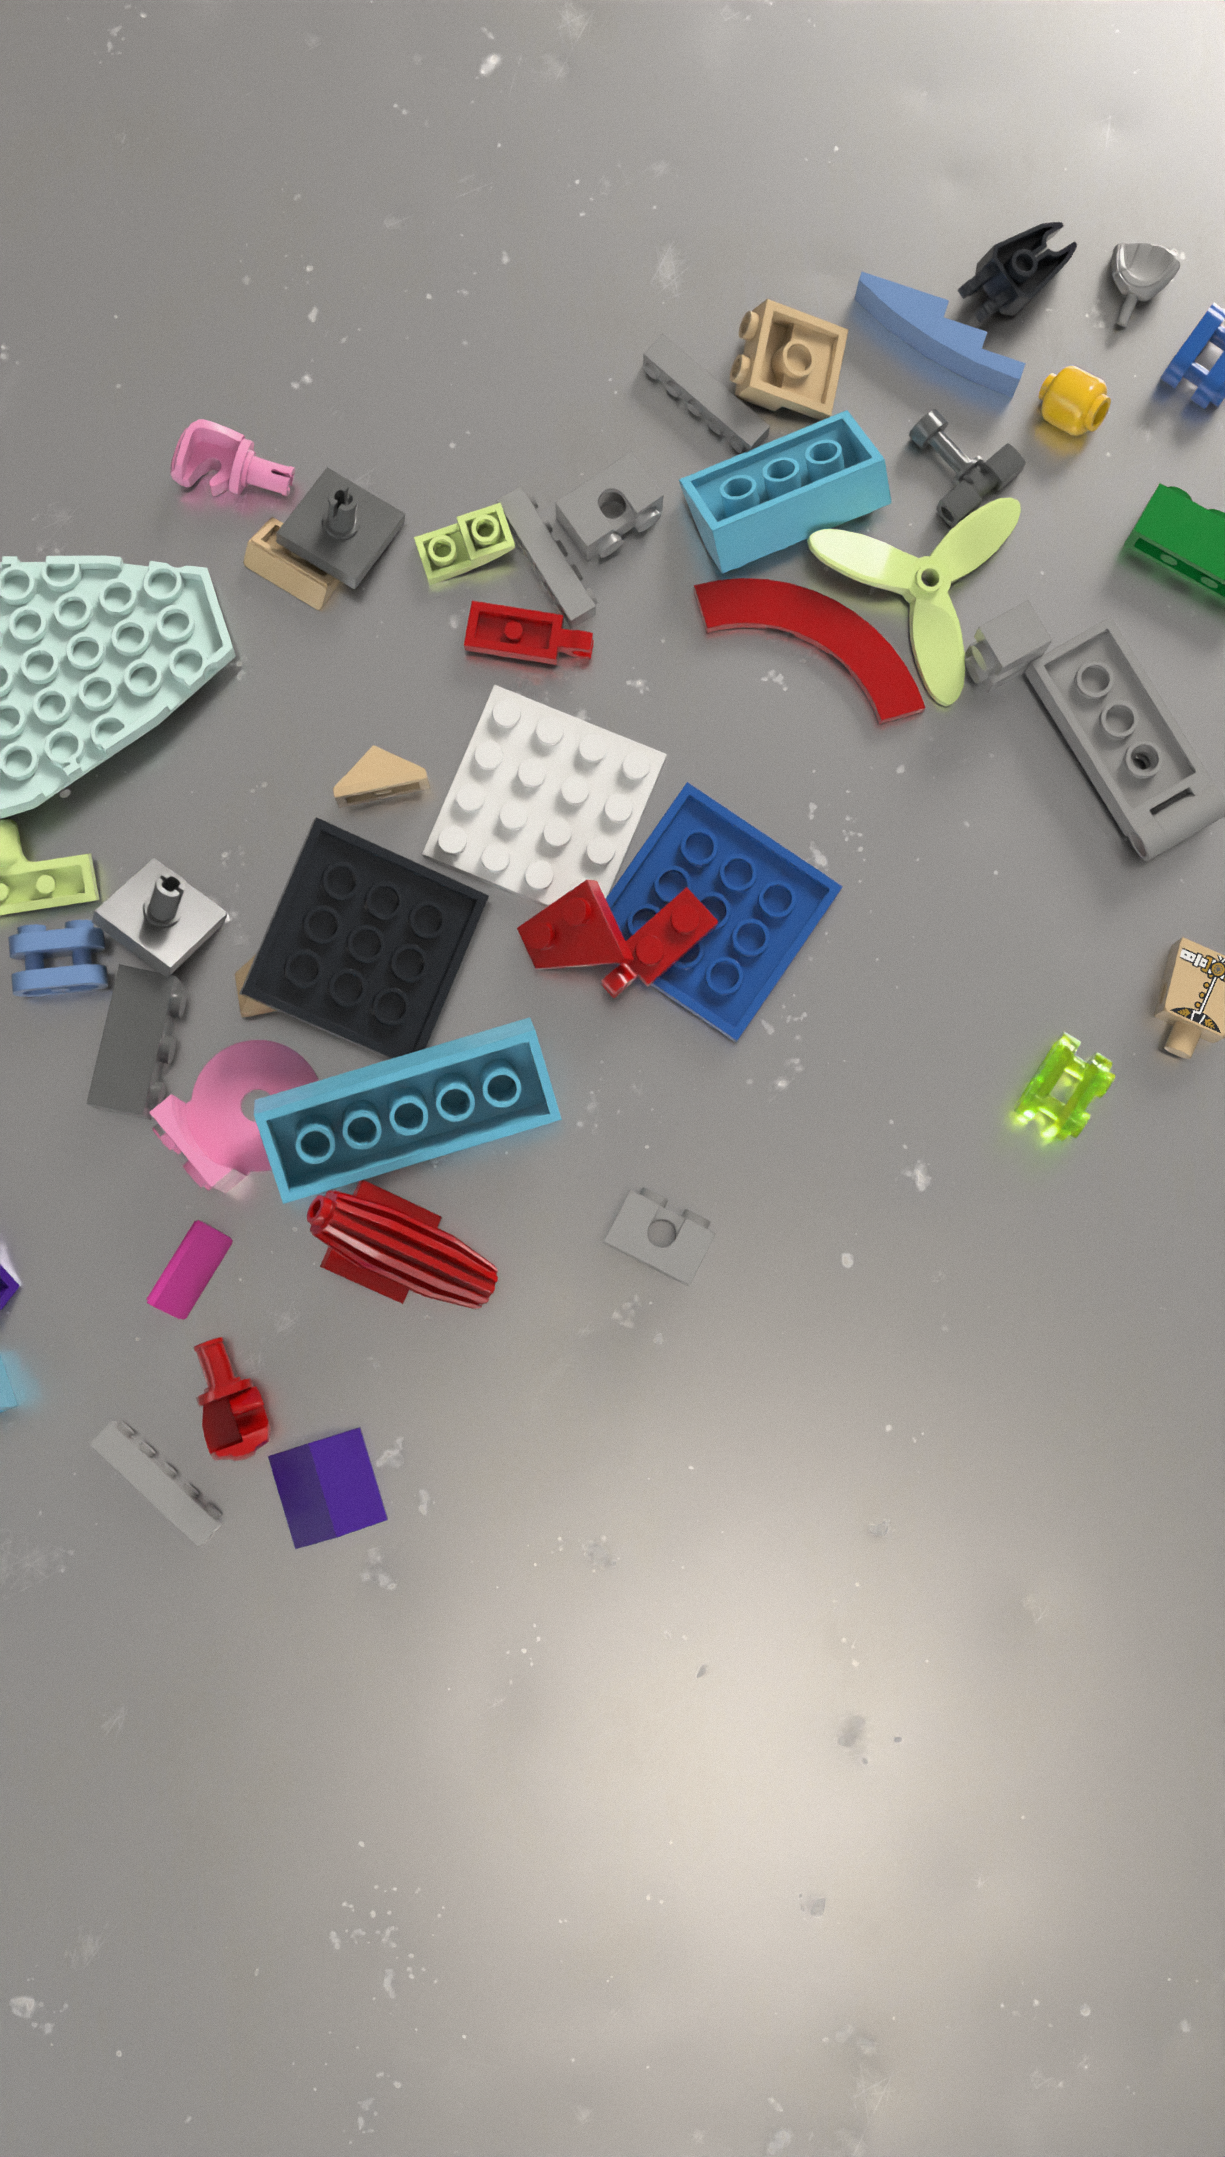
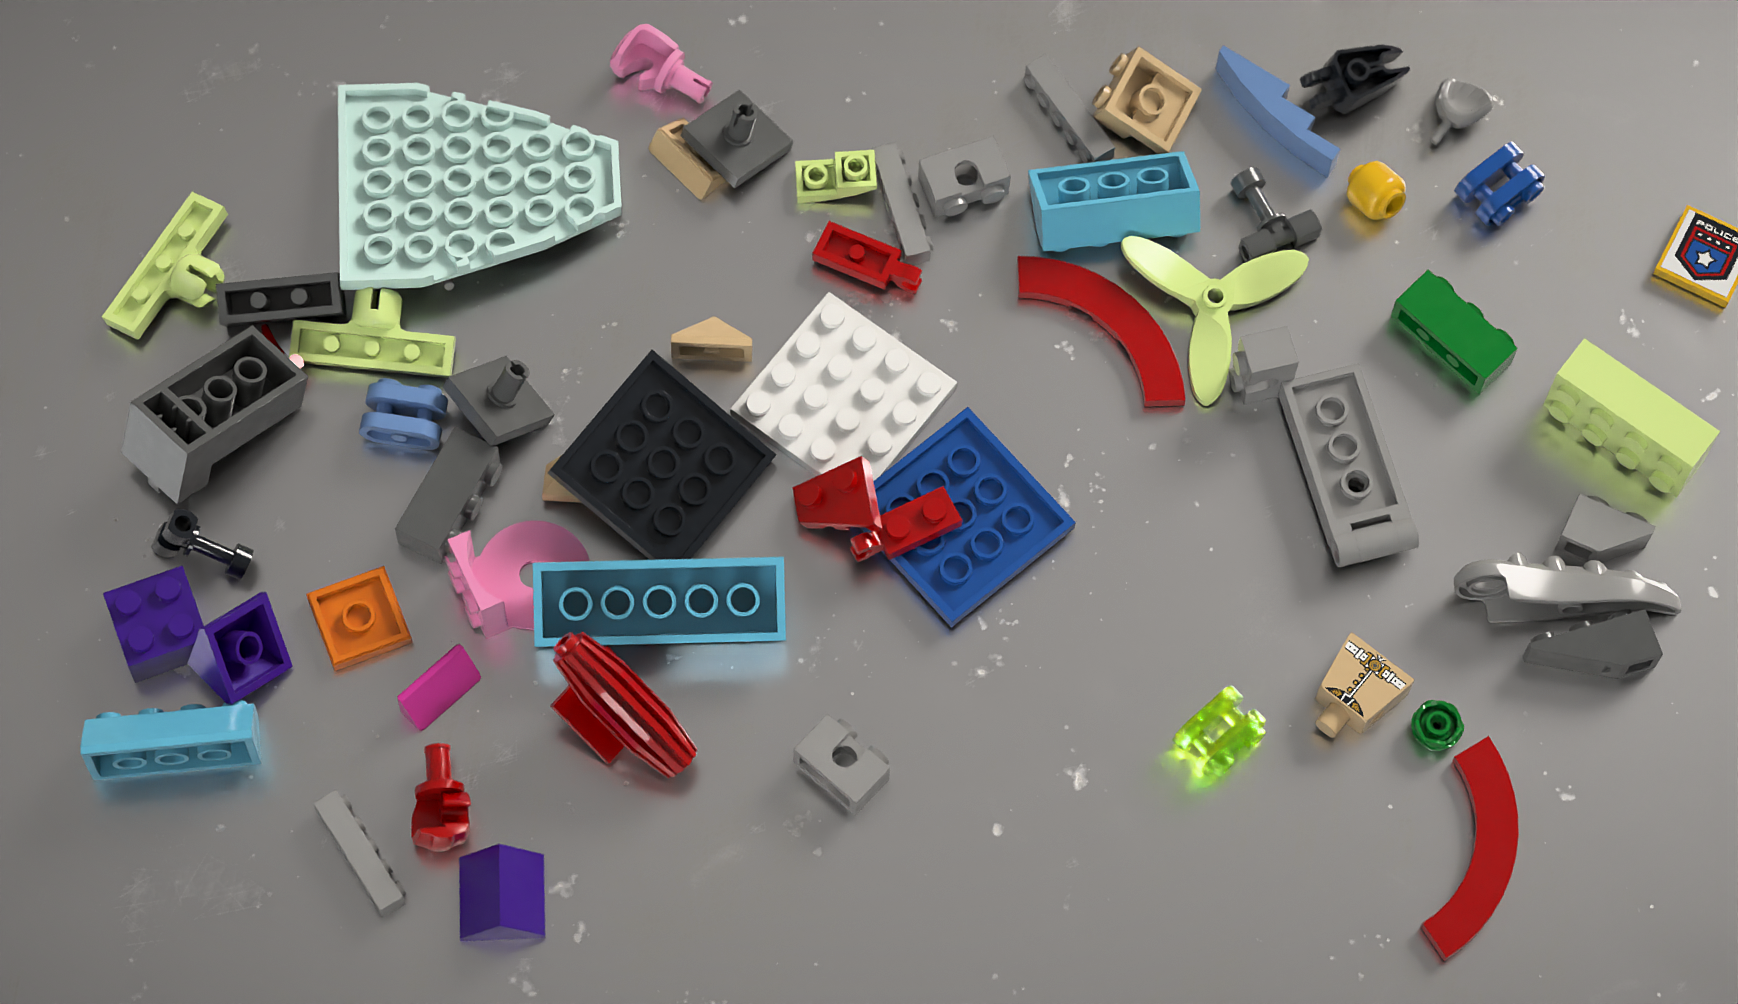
camera: 15 degrees right, 15 degrees down
none -> orange tile [306,566,413,671]

